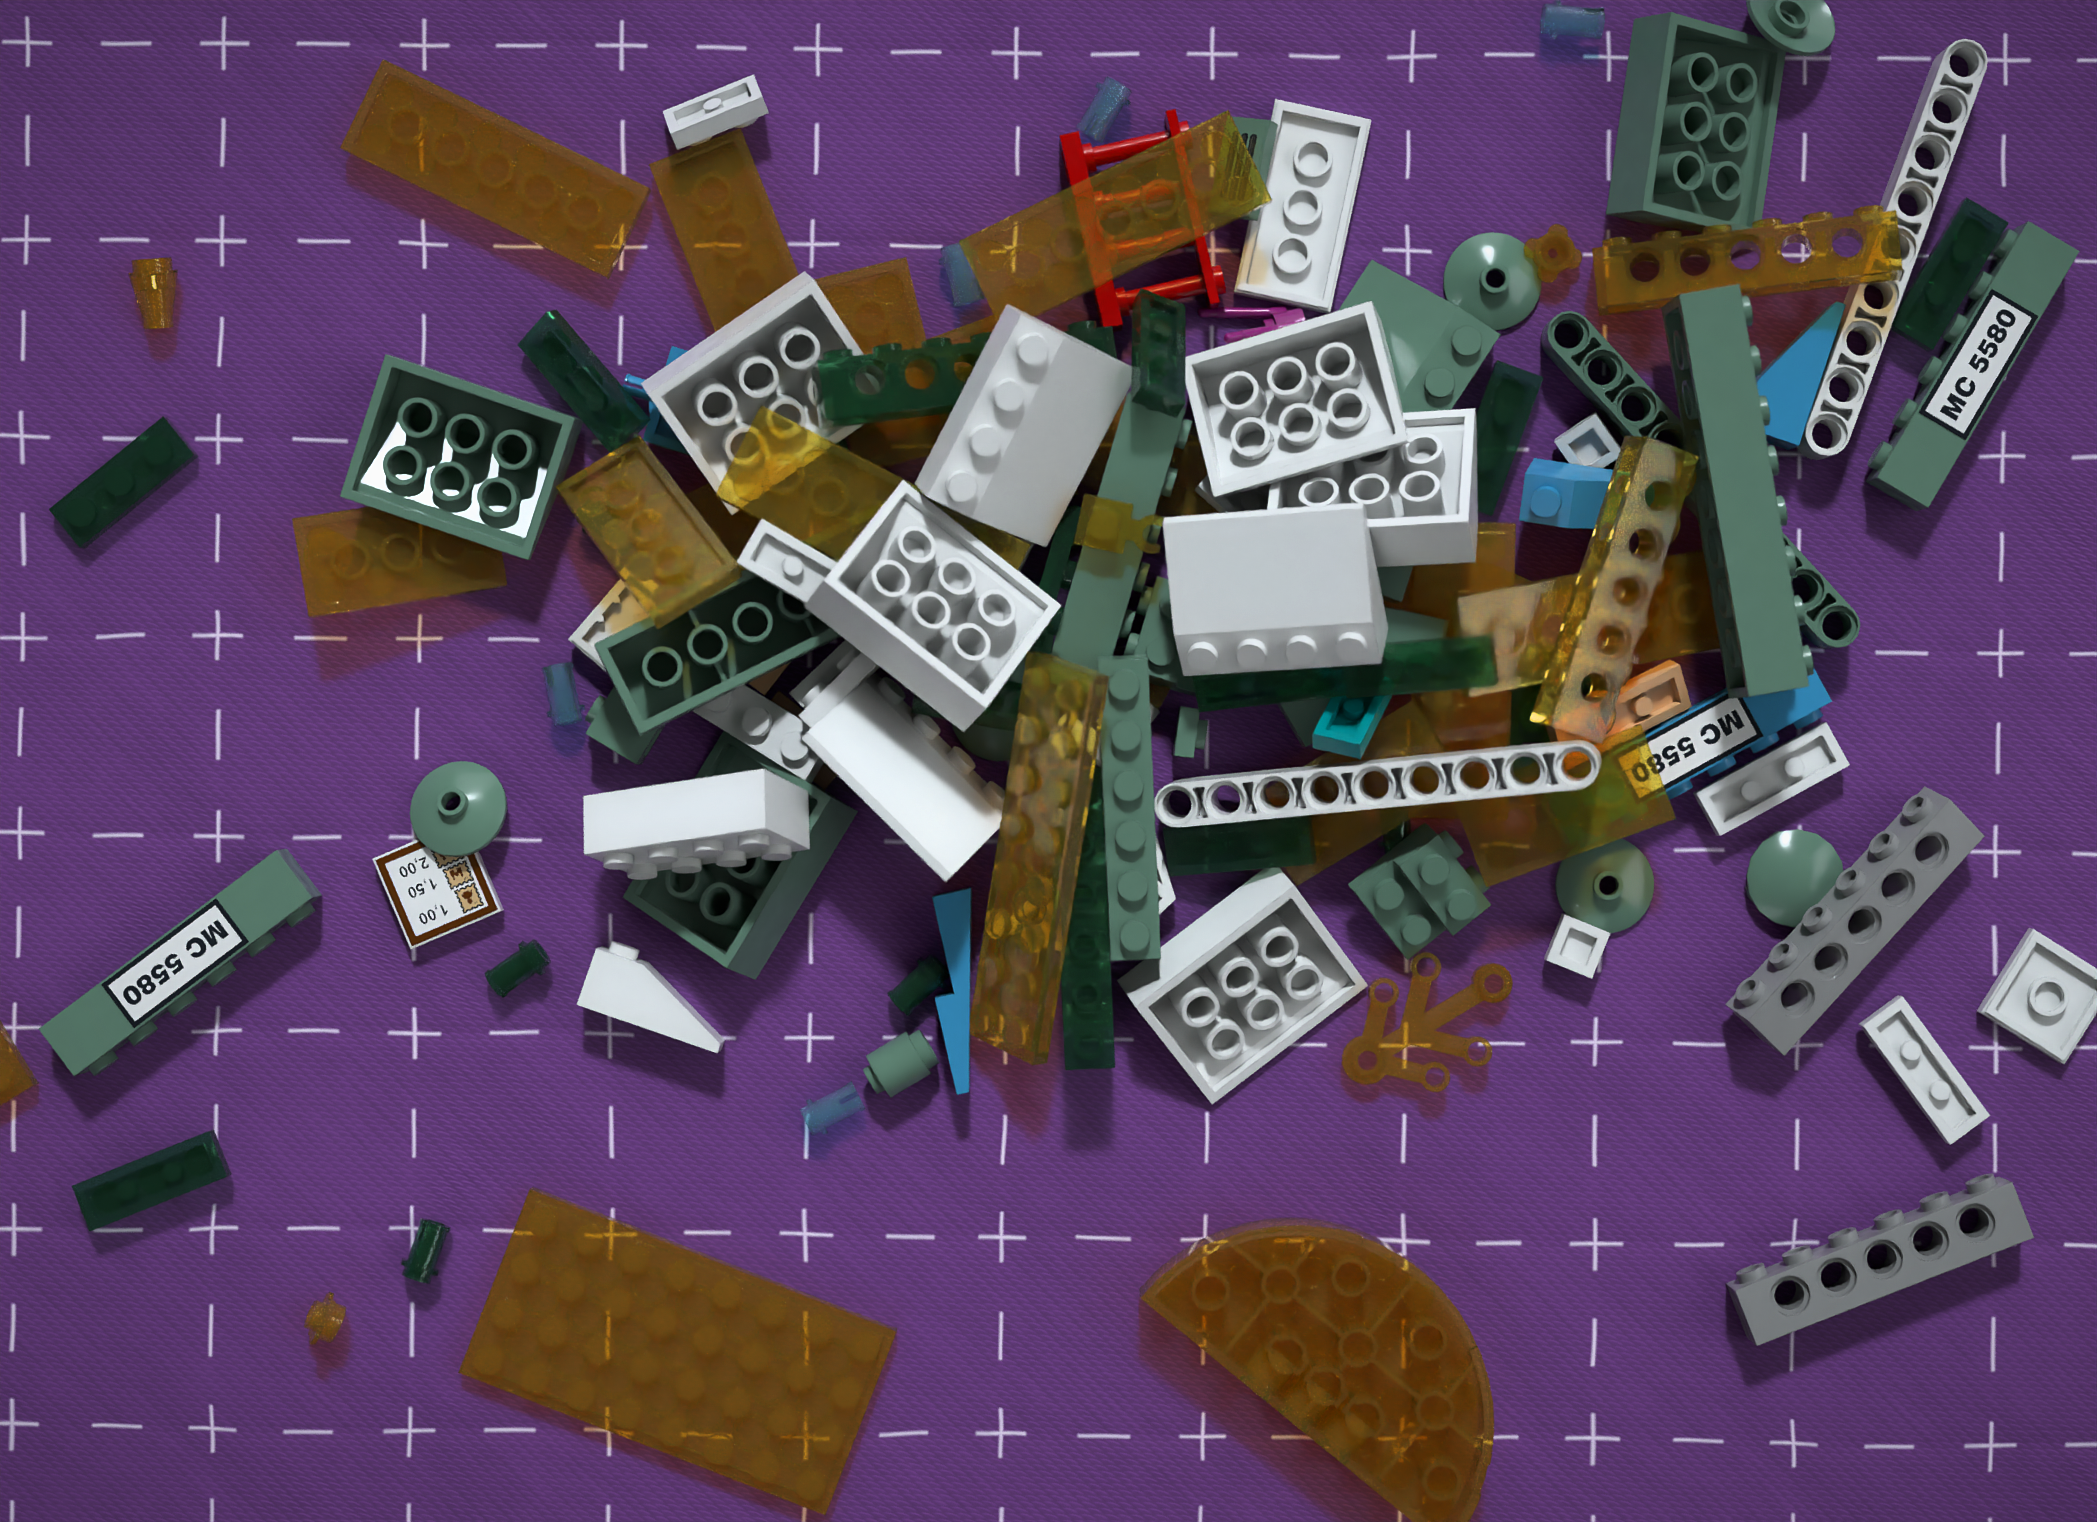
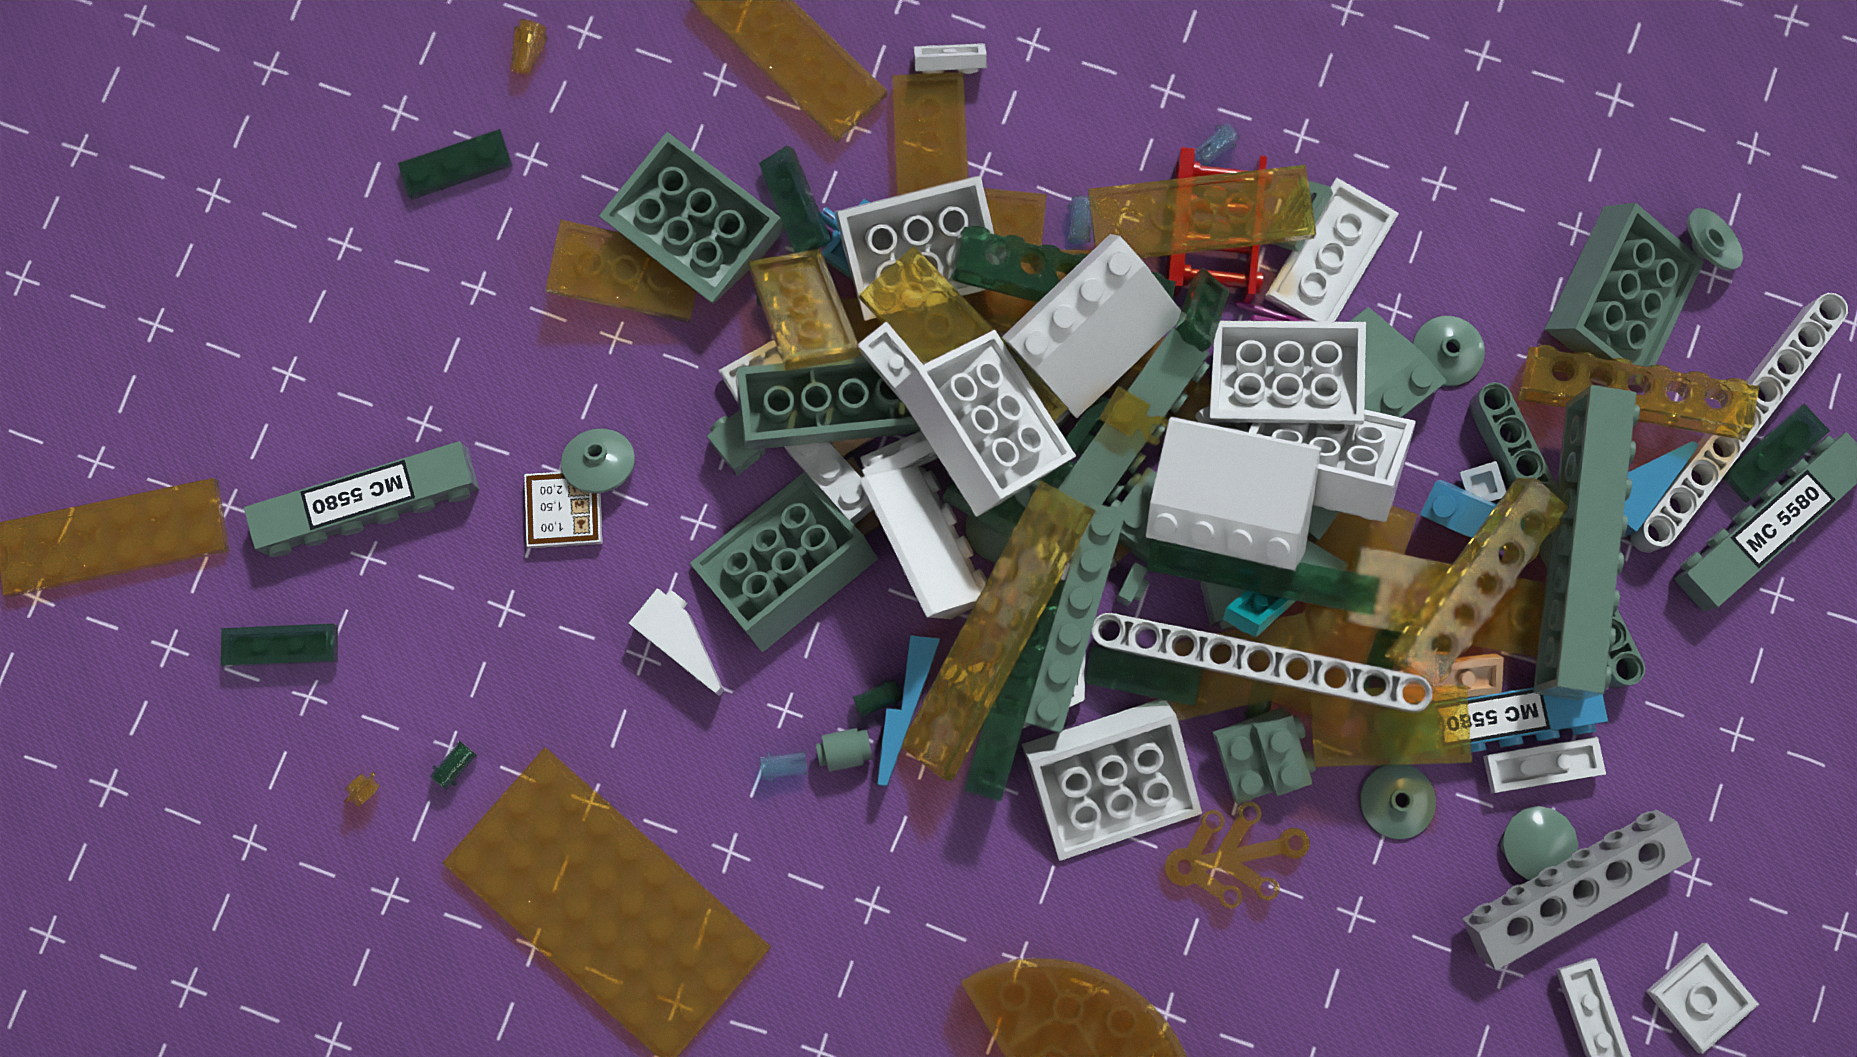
camera: 20 degrees right, 10 degrees down
clear green pin [484,939,551,998] -> none
clear light blue pin [541,662,586,727] -> none
white brick [583,769,810,880] -> none
clear green plate [1476,360,1544,517] -> none
clear yellow plate [1523,224,1582,283] -> none
clear light blue pin [1540,0,1605,39] -> none
white plate [1544,914,1610,979] -> none

